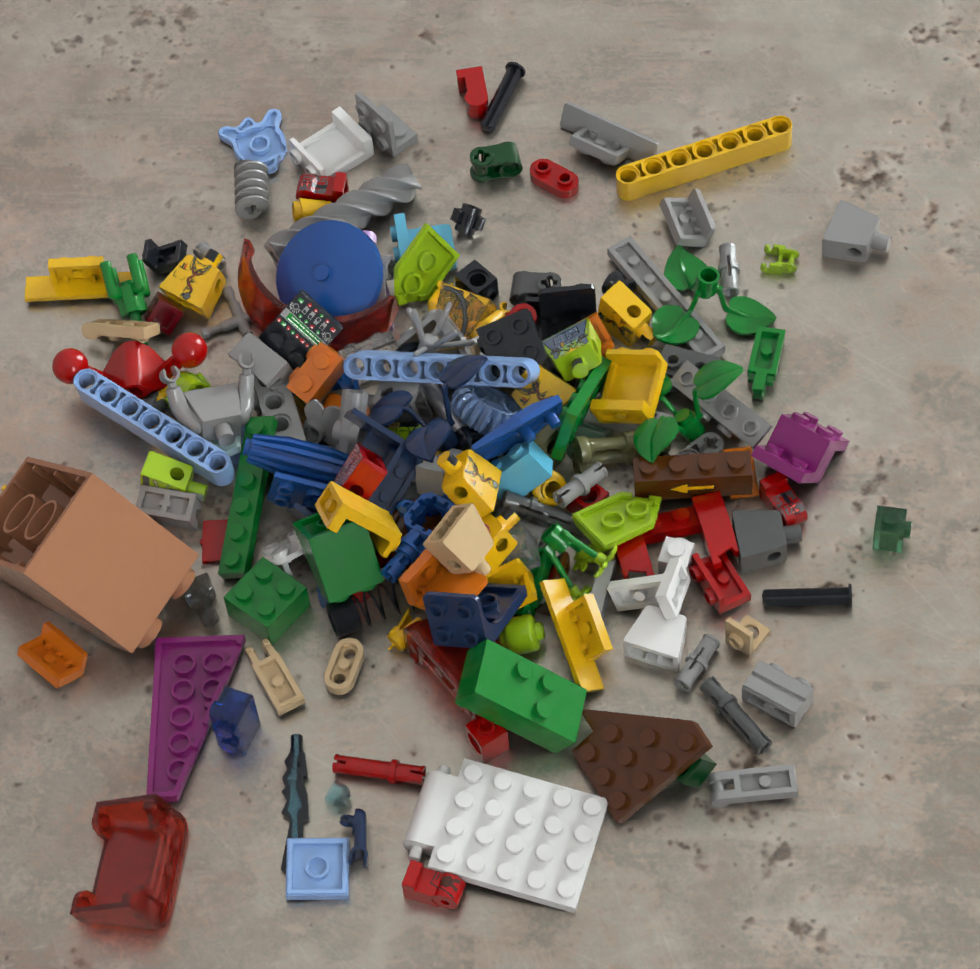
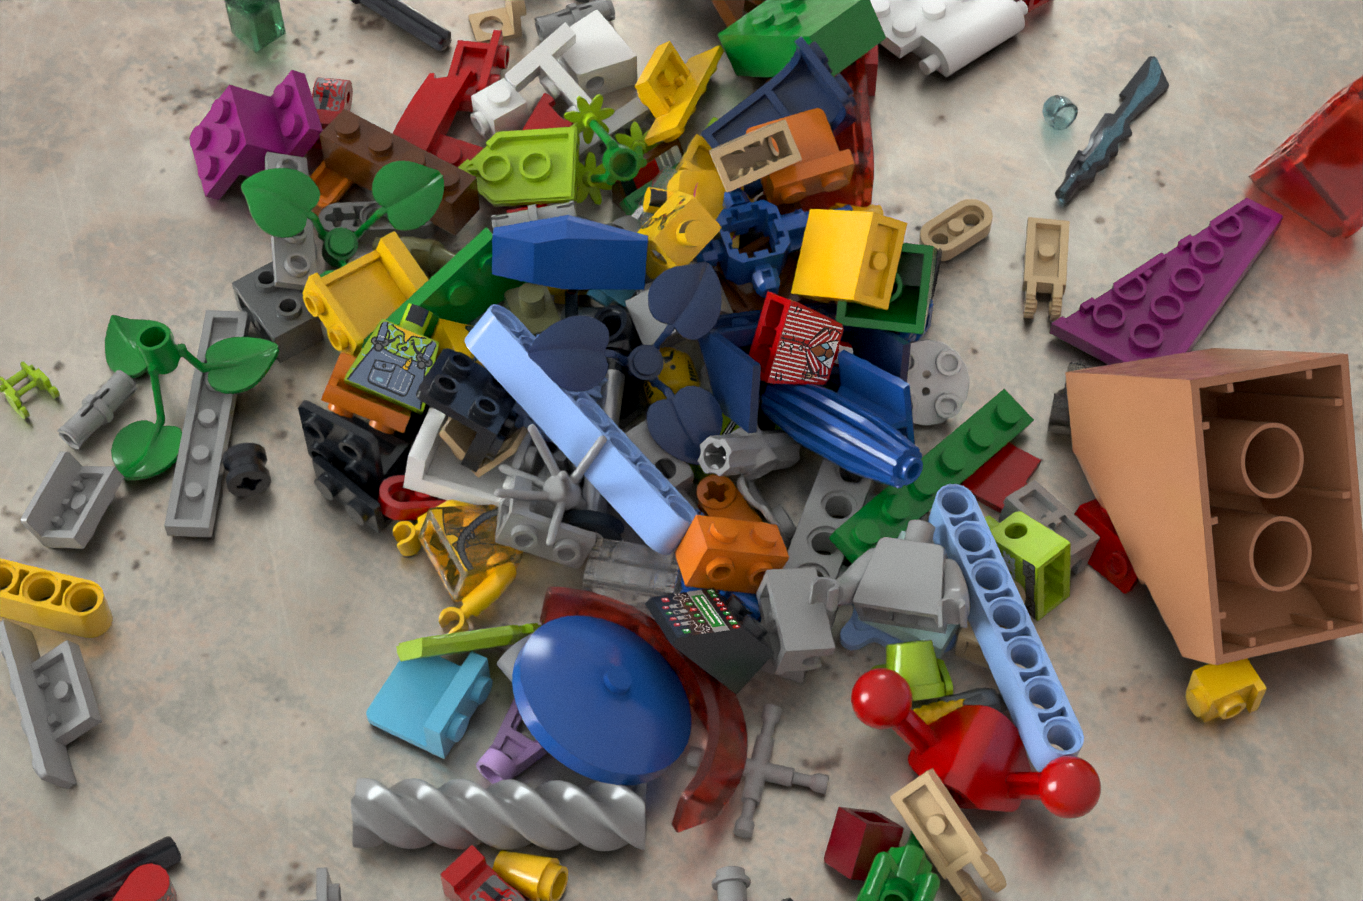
camera: 150 degrees left, 0 degrees up
yellow torso [159,249,226,319] -> none
clear blue brick [209,686,261,755] -> none
green brick [223,557,311,646] -> none
light blue tile [285,838,350,900] -> none
red pin [332,754,426,786] -> none
dark blue piece [339,808,369,868] -> none
black gear [450,203,486,236] -> none
black brick [454,259,499,304] -> none
dark green piece [470,142,523,182] -> none
dark grey piece [509,271,562,306] -> none
red plate [530,159,579,198] -> none
yellow torso [598,280,657,347] -> none
dark grey torso [732,510,802,573] -> none
green hinge [747,326,786,400] -> none

